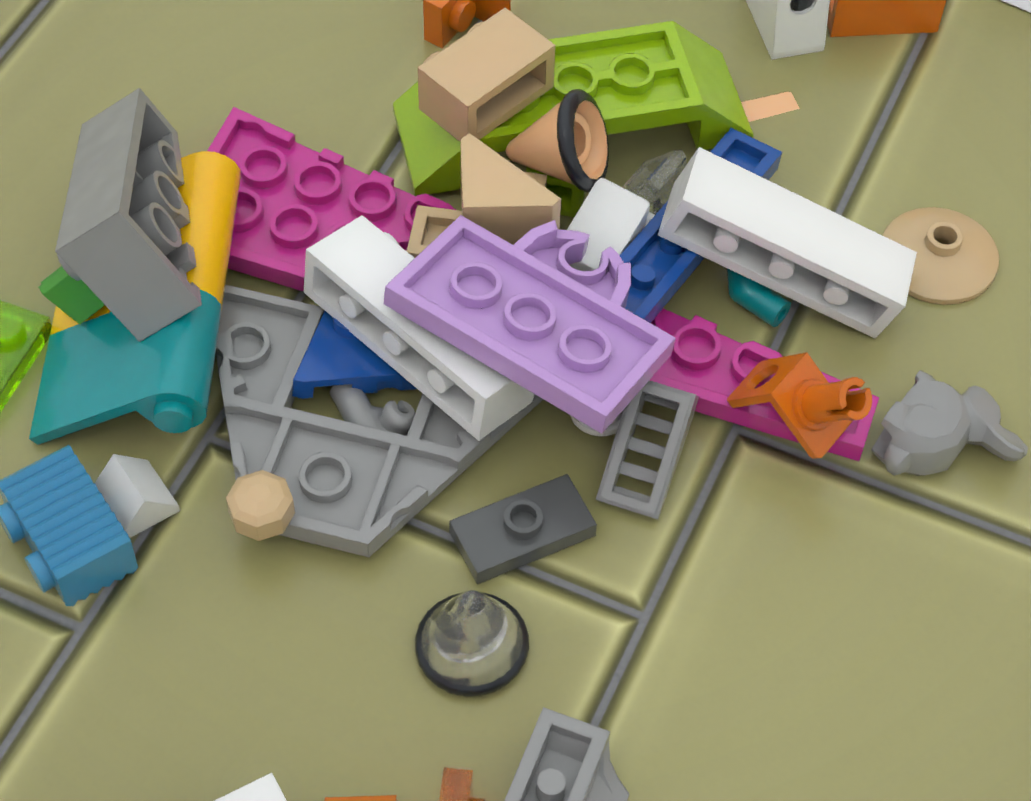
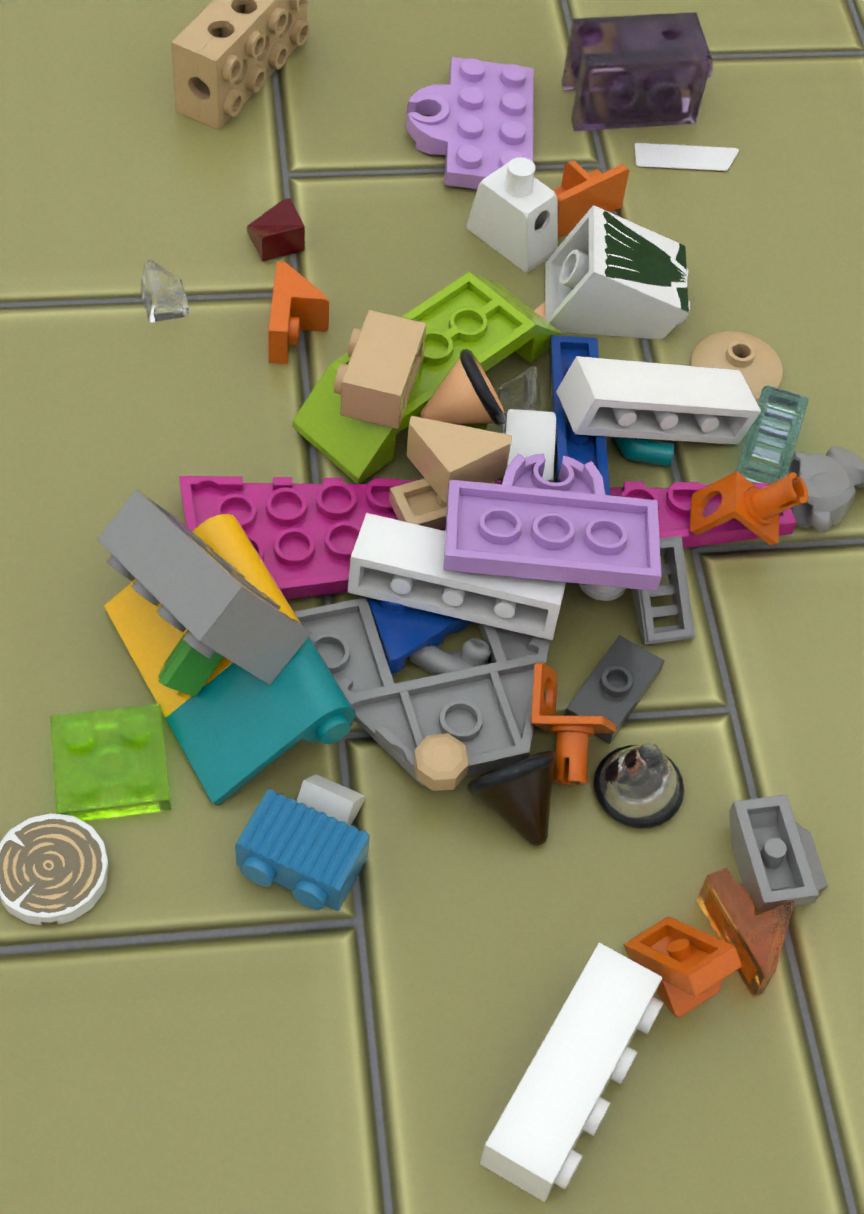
camera: 35 degrees left, 0 degrees up
none -> dark brown hat [468,750,557,846]
none -> orange bracket [531,663,616,785]
none -> white slope [545,205,690,340]
none -> clear light blue slope [736,385,809,483]

